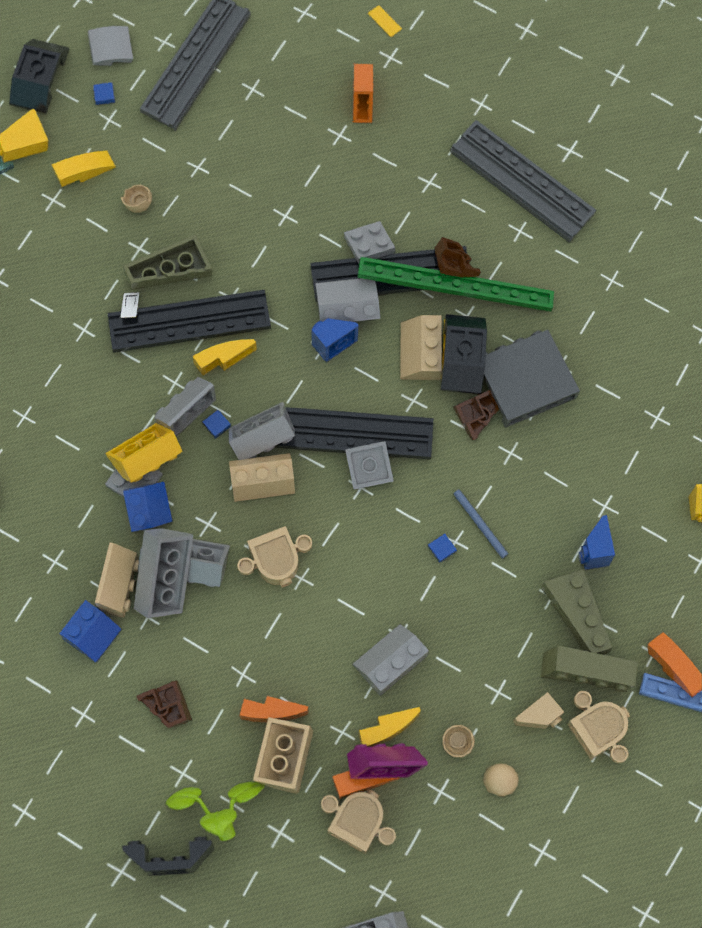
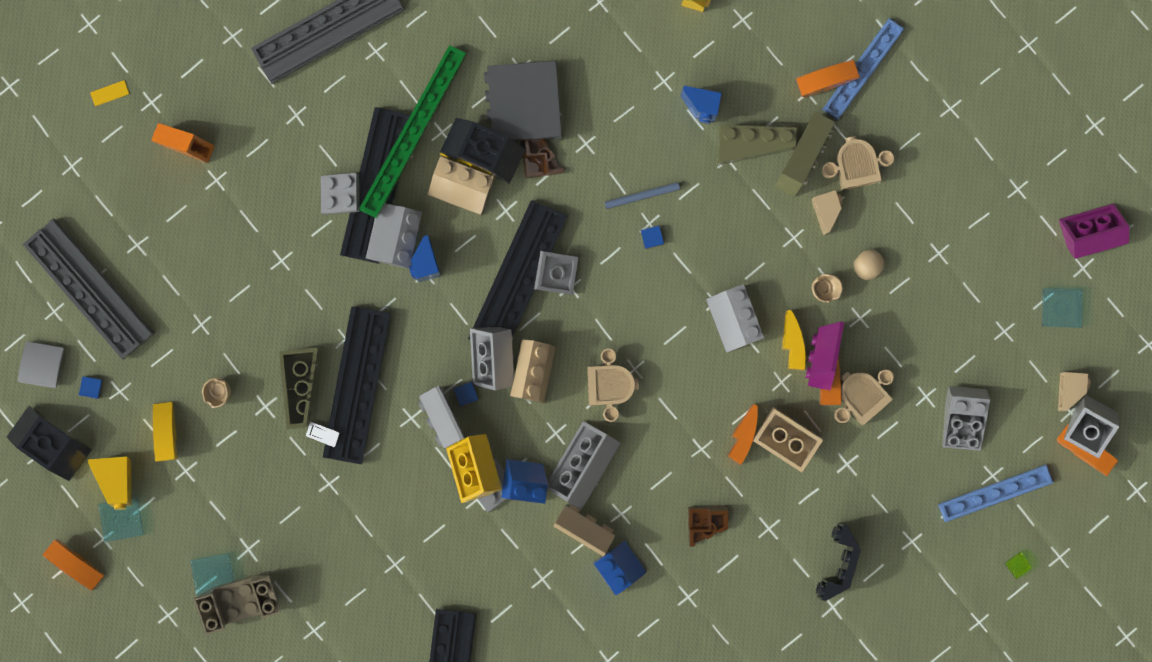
camera: 75 degrees left, 15 degrees up
light grey slope [134,528,193,618] -> none
lime plant [165,782,265,841] -> none
yellow slope [193,339,257,375] -> none
reddish brown slope [434,237,481,277] -> none

